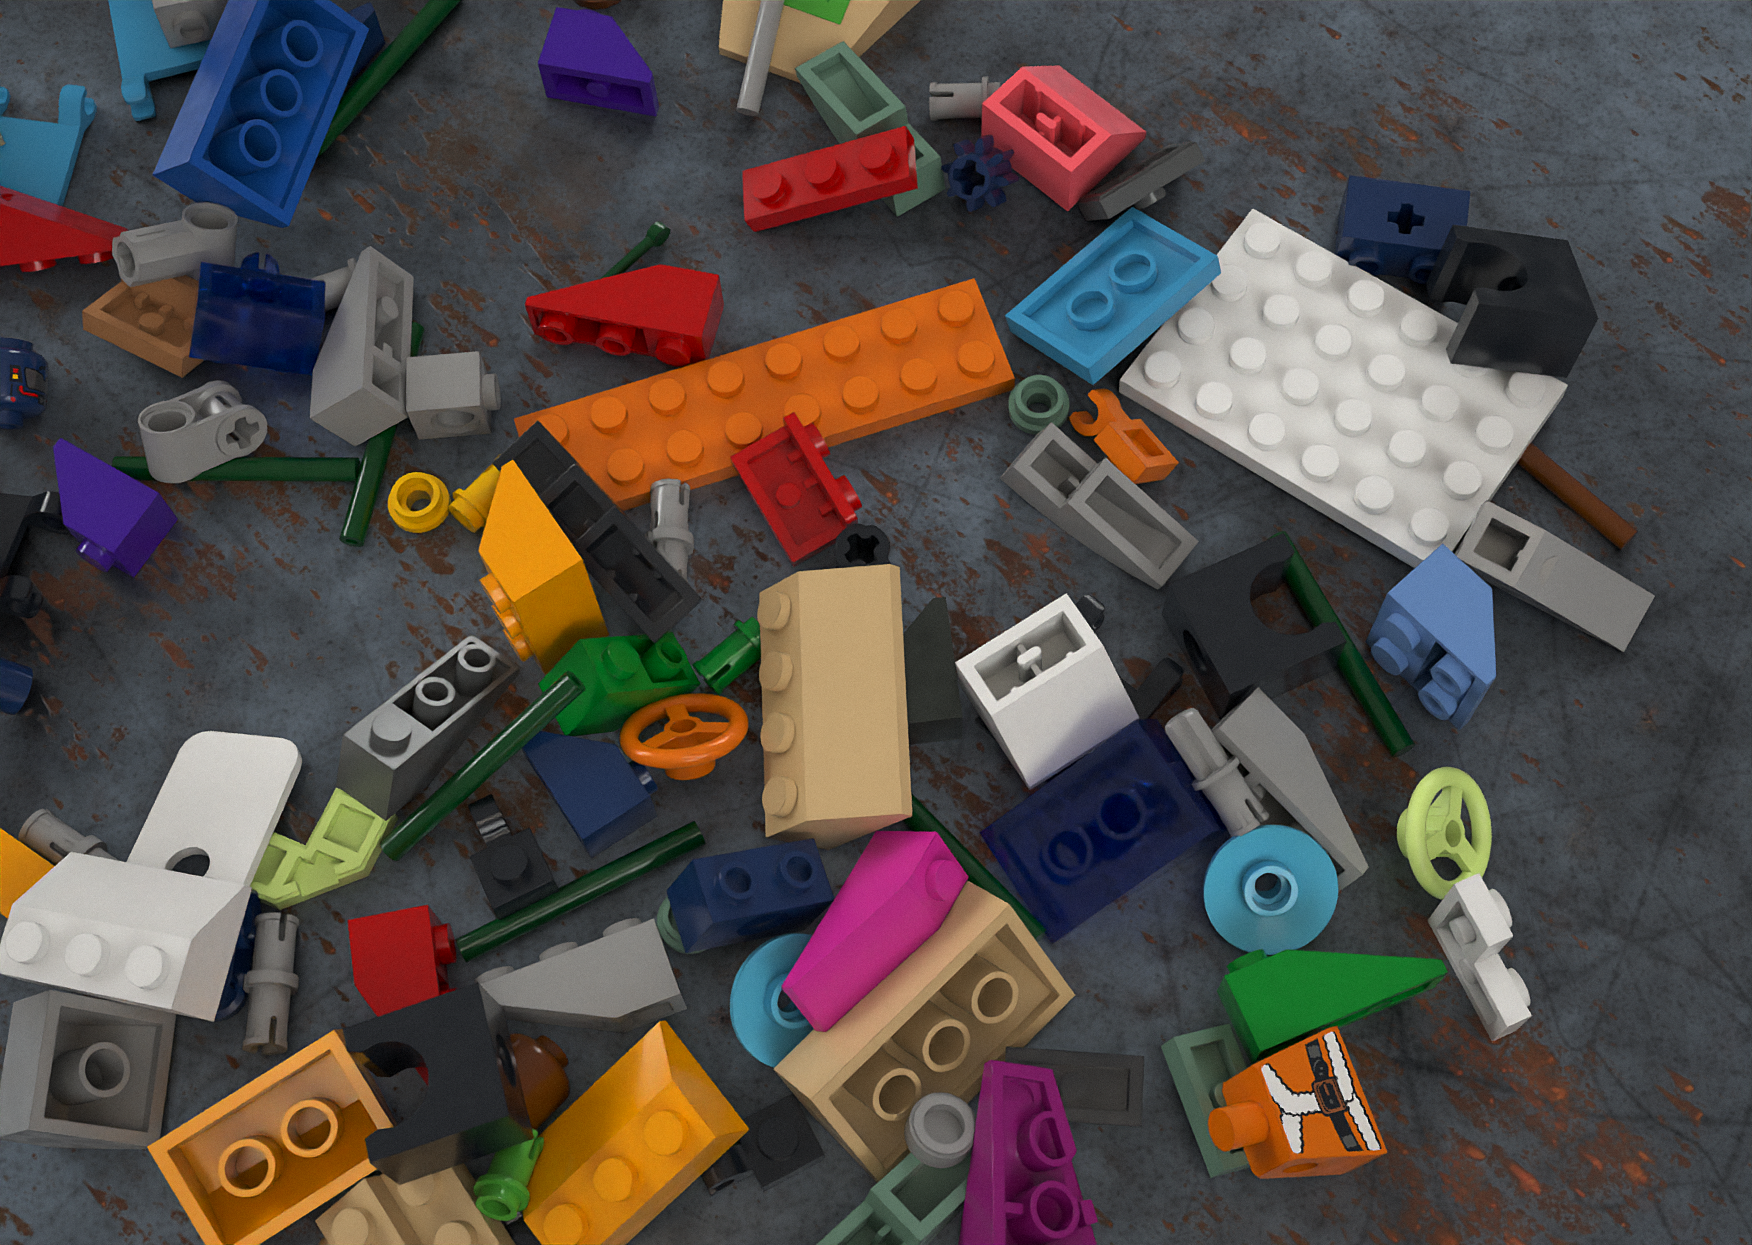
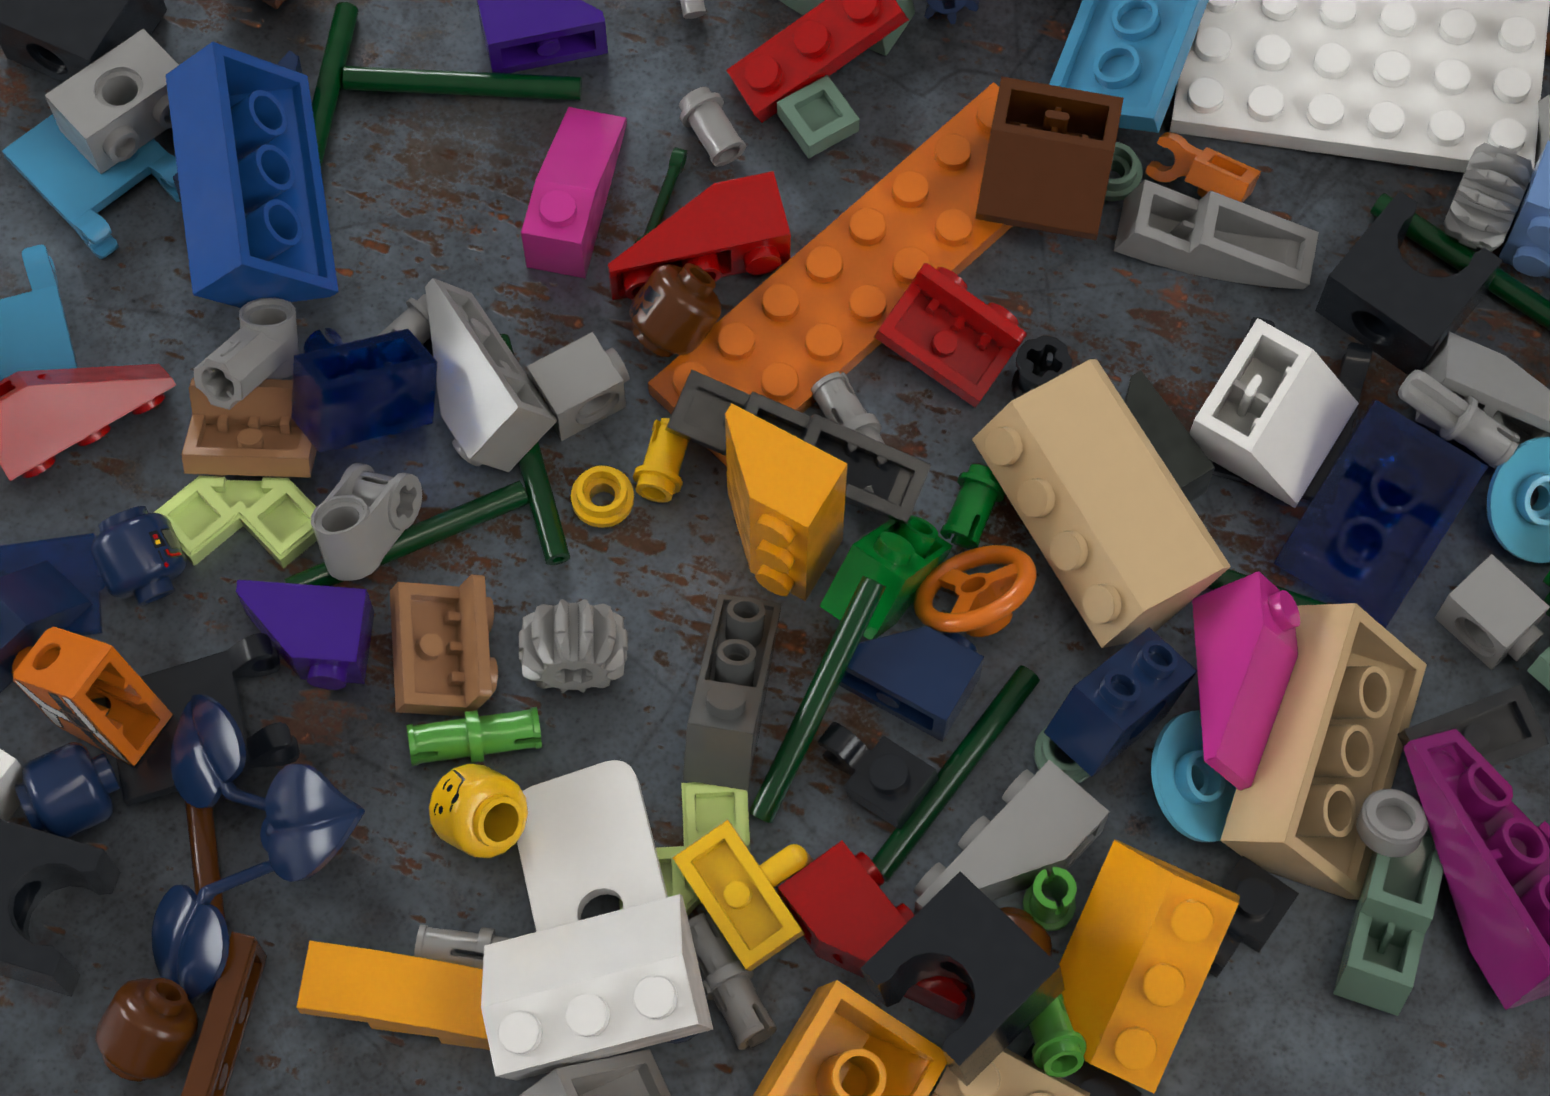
camera: 30 degrees left, 0 degrees up
none -> yellowish green tile [154,475,317,568]
none -> dark green bar [343,66,582,101]
none -> medium nougat bracket [390,574,498,717]
none -> bright green pin [406,707,542,766]
none -> yellow head [429,764,528,858]
none -> light grey gear [519,599,628,693]
none -> dark pink slope [521,107,627,279]
none -> reddish brown head [629,263,722,357]
none -> yellow plate [673,820,814,971]
none -> light grey pin [679,87,746,167]
none -> sand green plate [777,75,860,159]
none -> reddish brown slope [975,76,1124,241]
none -> bright green pin [1022,867,1077,931]
none -> light grey brick [1435,554,1550,670]
none -> light grey gear [1443,143,1533,252]

